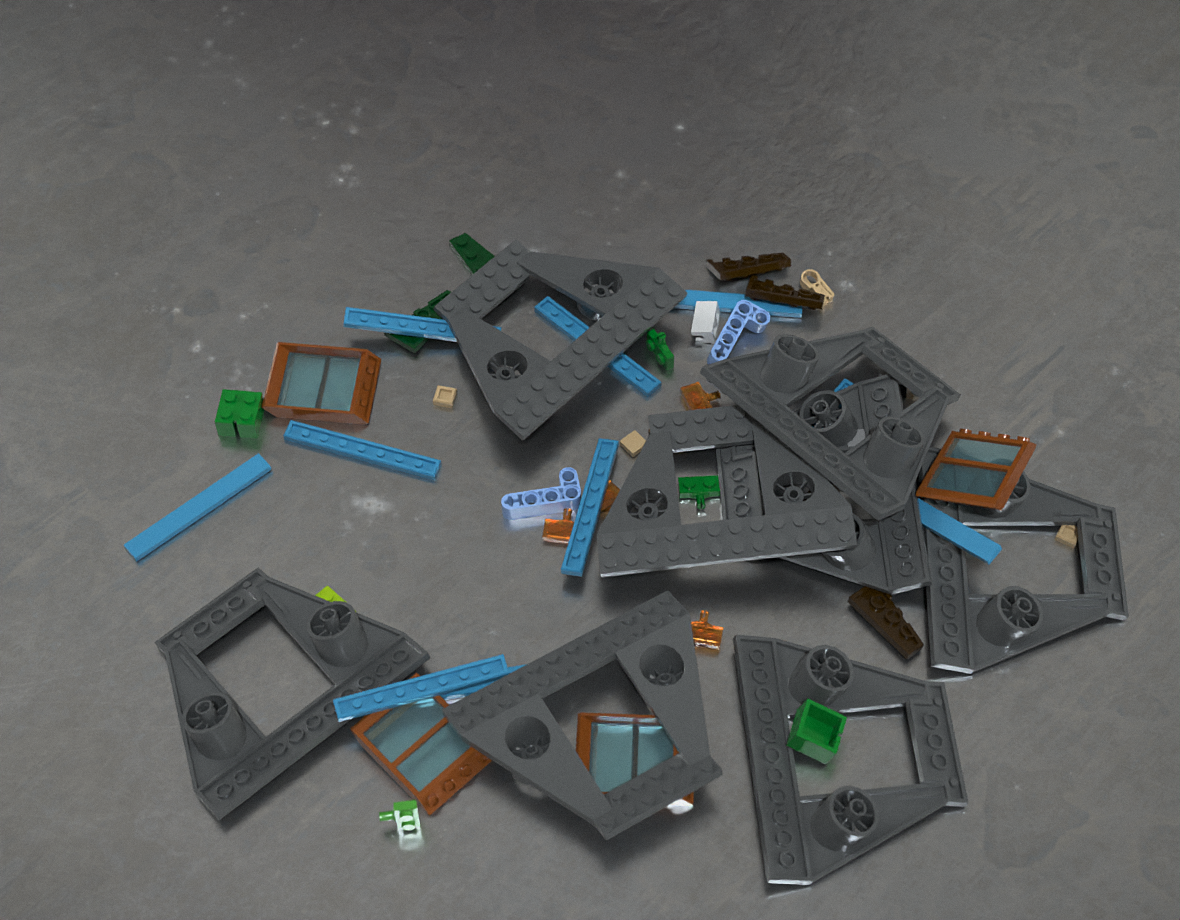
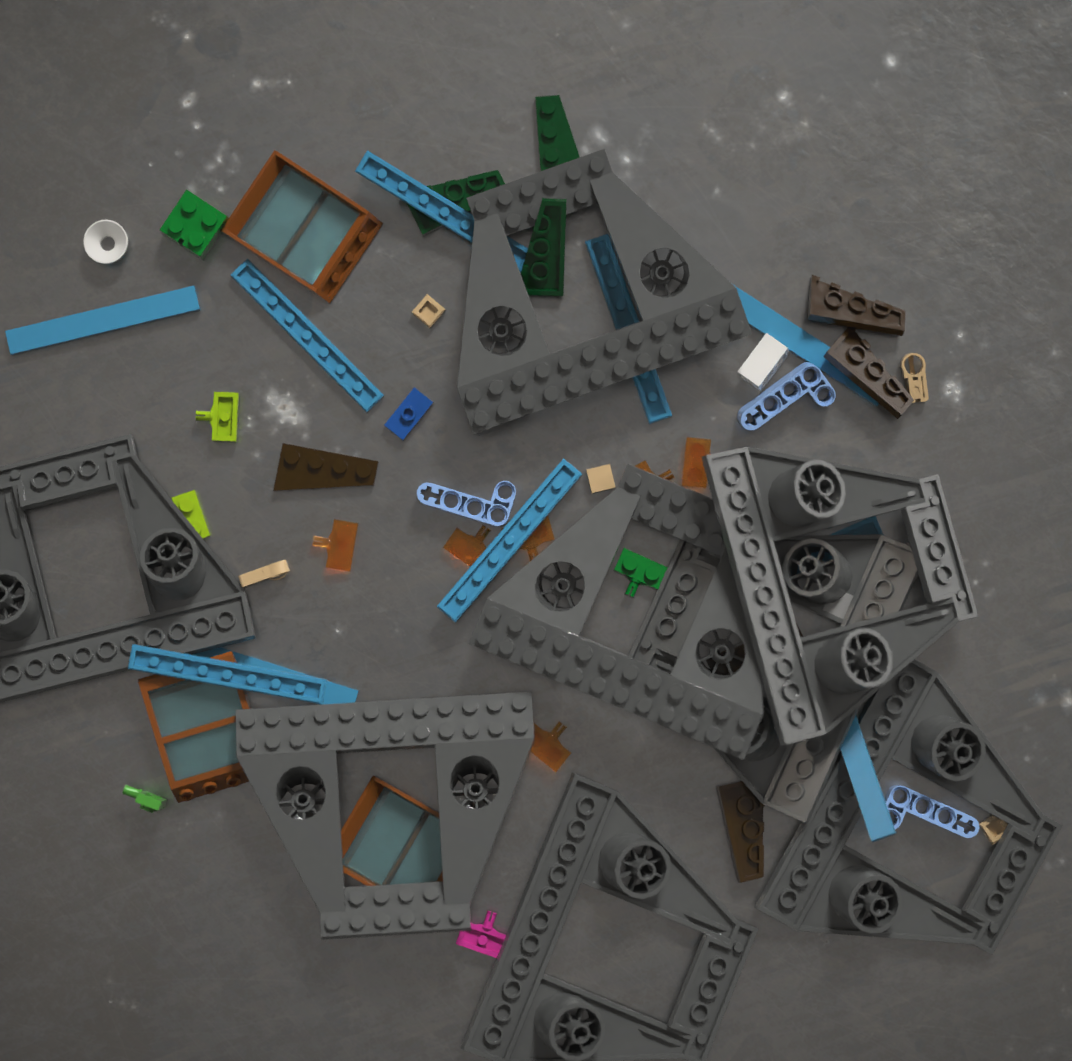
camera: 25 degrees right, 30 degrees up
green plate [646,329,674,371] -> none
green piece [786,698,847,764] -> none
window [916,428,1036,510] -> none
none -> white piece [83,220,128,264]
none -> lime plate [195,392,239,442]
none -> tan piece [238,560,290,588]
none -> dark brown wing [273,443,379,491]
none -> clear orange plate [312,519,358,572]
none -> blue plate [384,387,433,441]
none -> dark pink plate [456,910,506,958]
none -> dark green wing [521,198,567,296]
none -> light blue beam [884,785,979,838]

